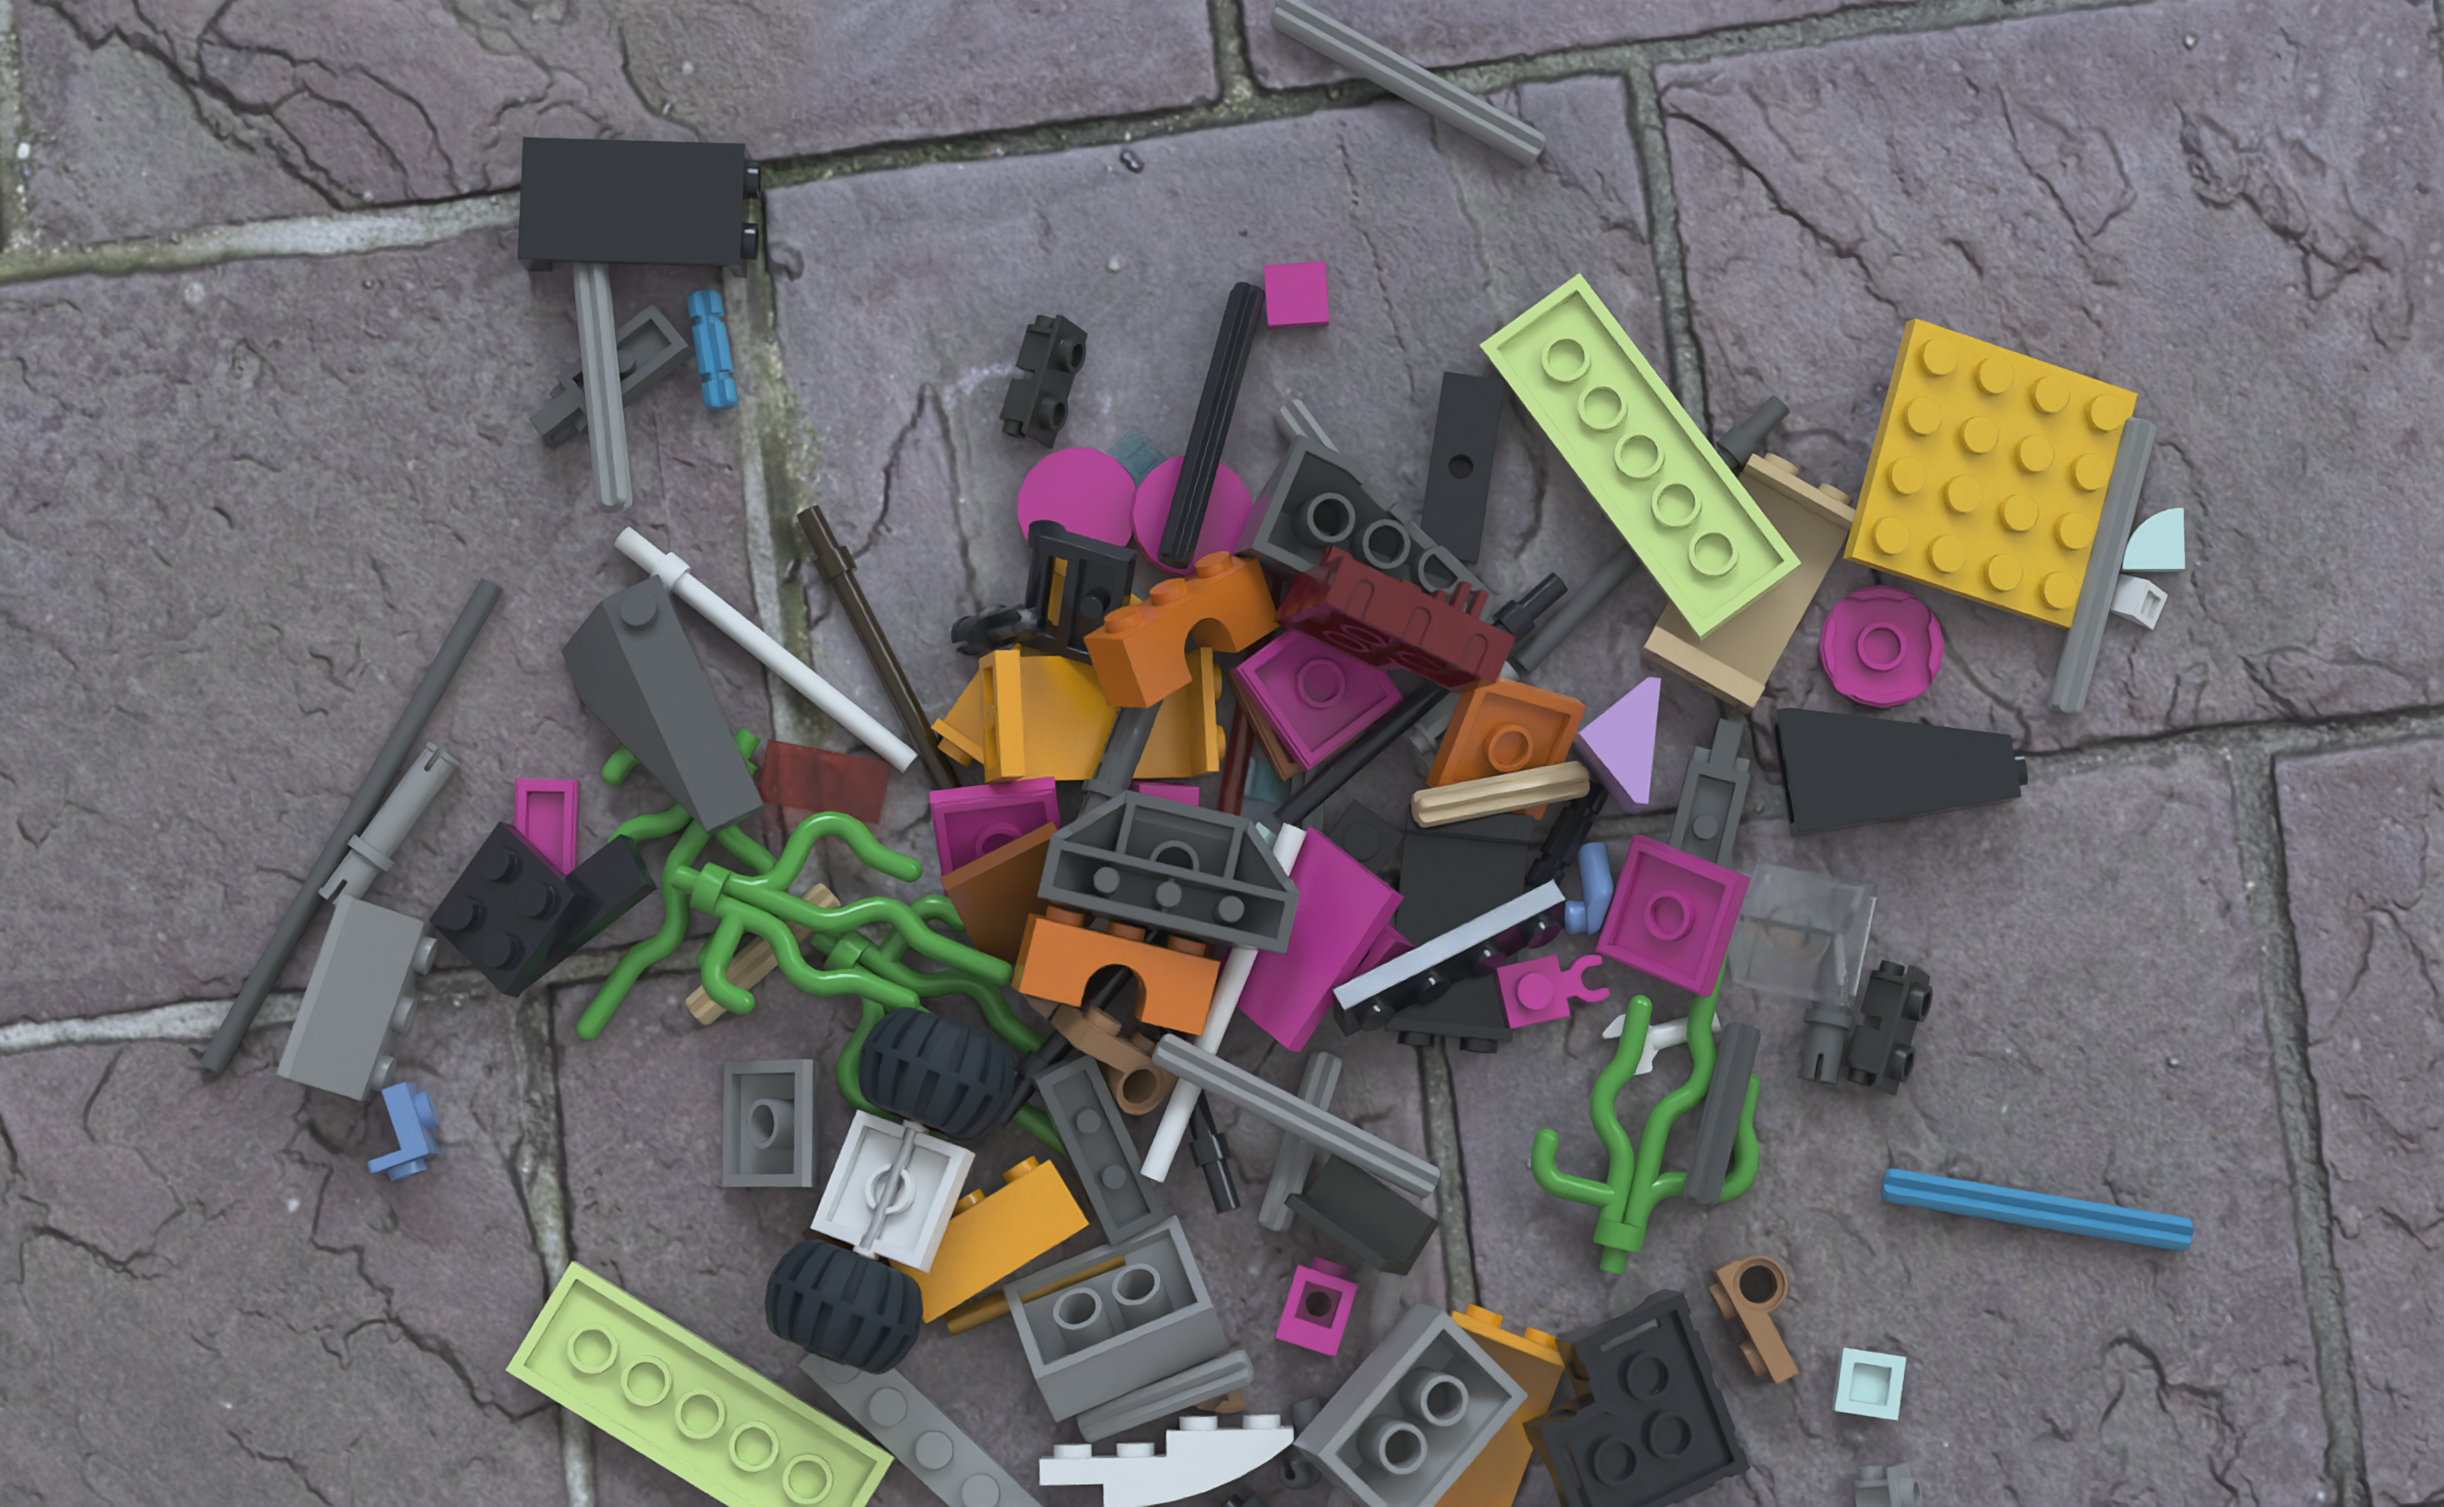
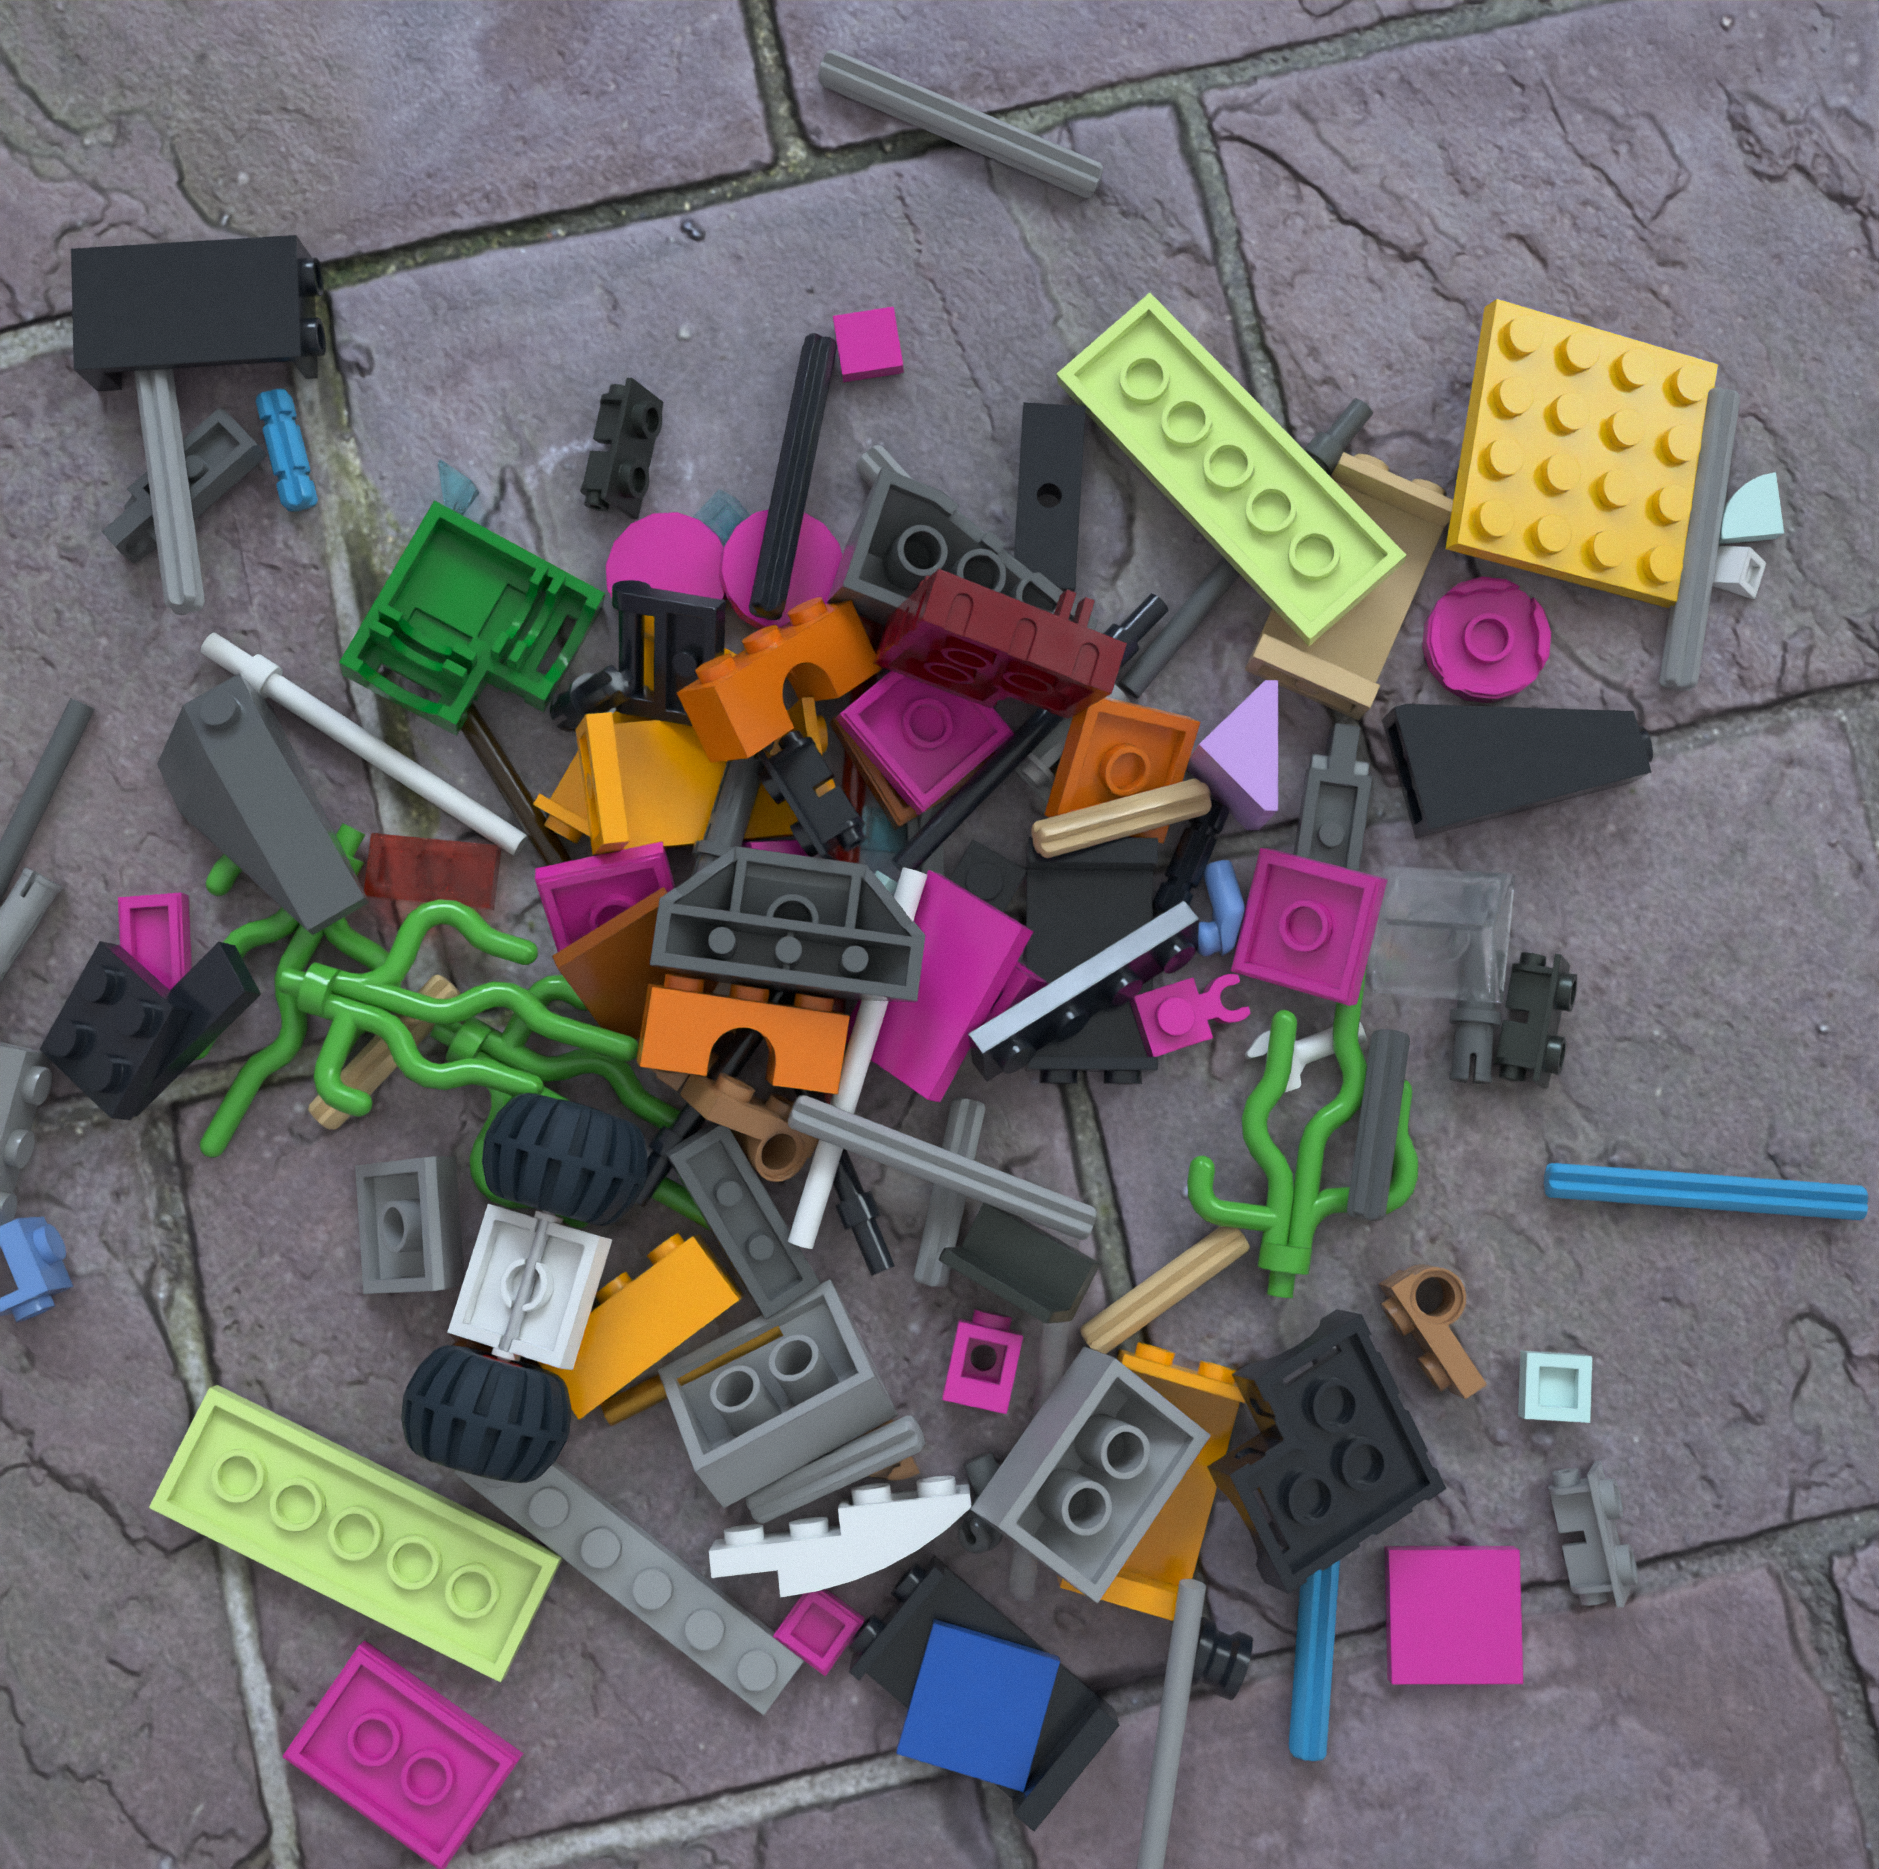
camera: 10 degrees left, 0 degrees up
none -> green piece [339,500,605,736]
none -> clear light blue piece [438,459,480,515]
none -> black hinge [757,730,866,861]
none -> tan axle [1080,1226,1250,1354]

